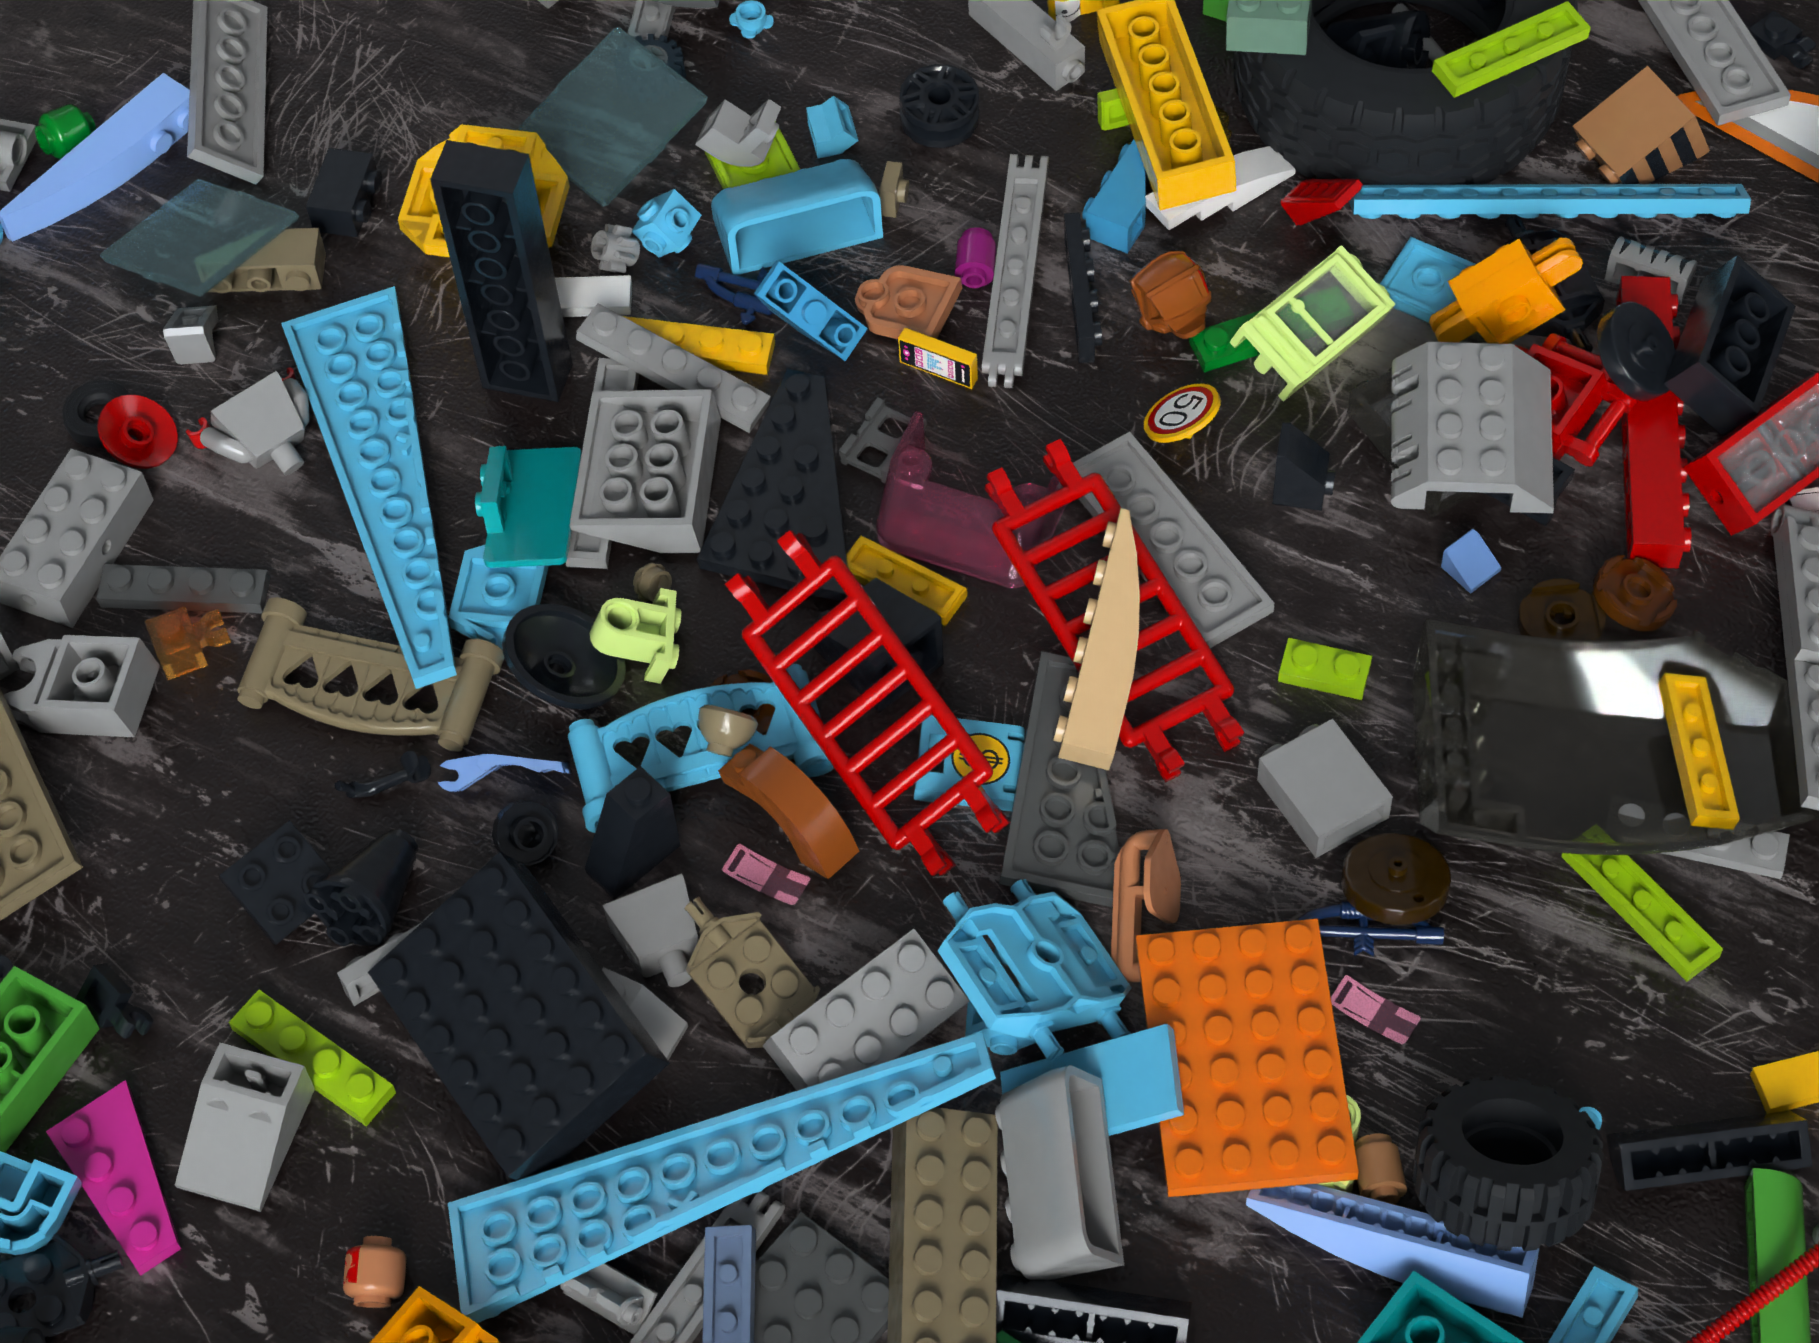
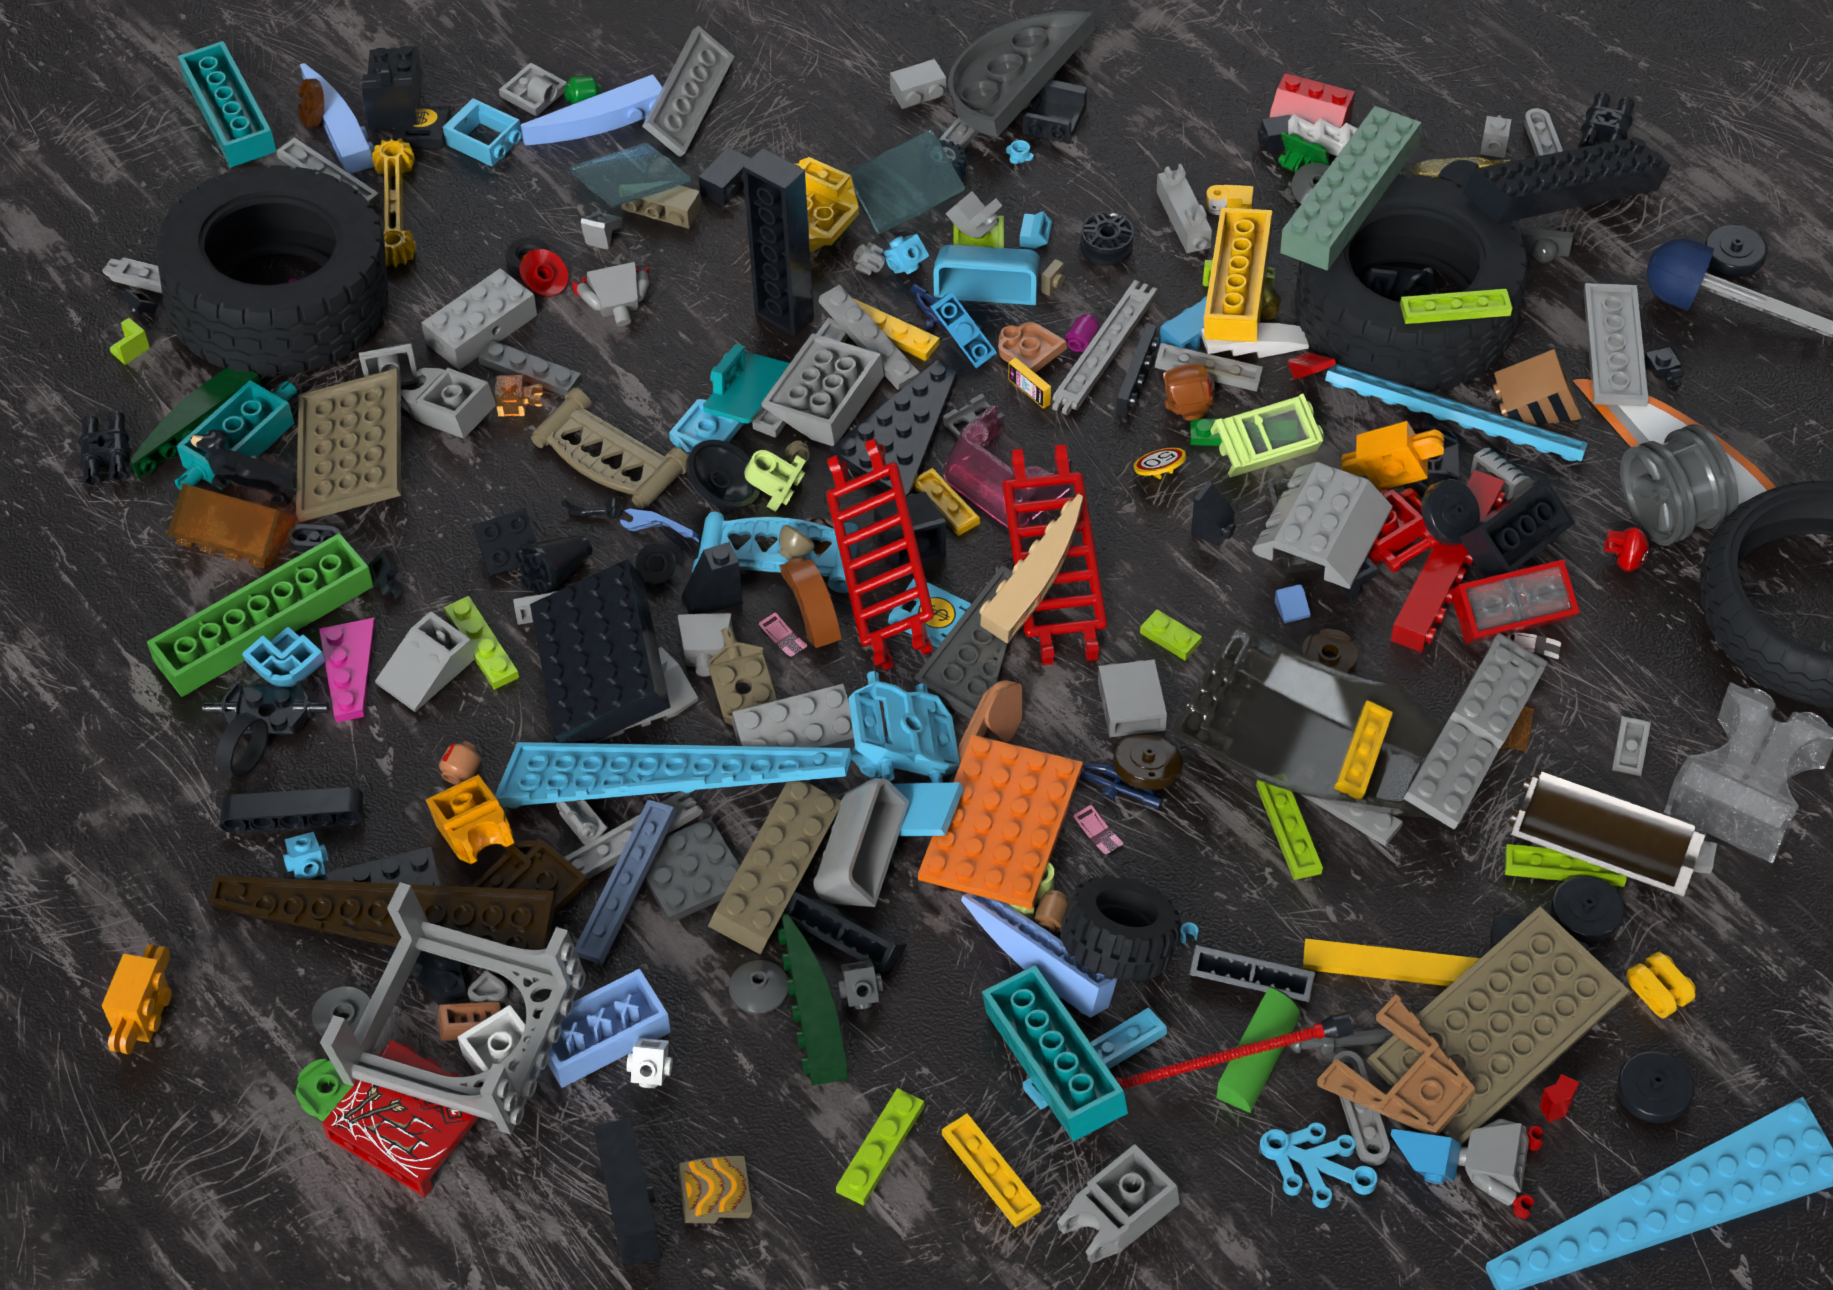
camera: 20 degrees right, 5 degrees down
medium azure wing [281,286,457,689] -> none
white tile [555,275,632,317] -> none
light grey plate [1073,432,1275,648] -> none
medium azure tile [1380,237,1476,323] -> none
reddish brown tile [1593,555,1677,631] -> none
none -> light grey plate [1155,343,1263,392]

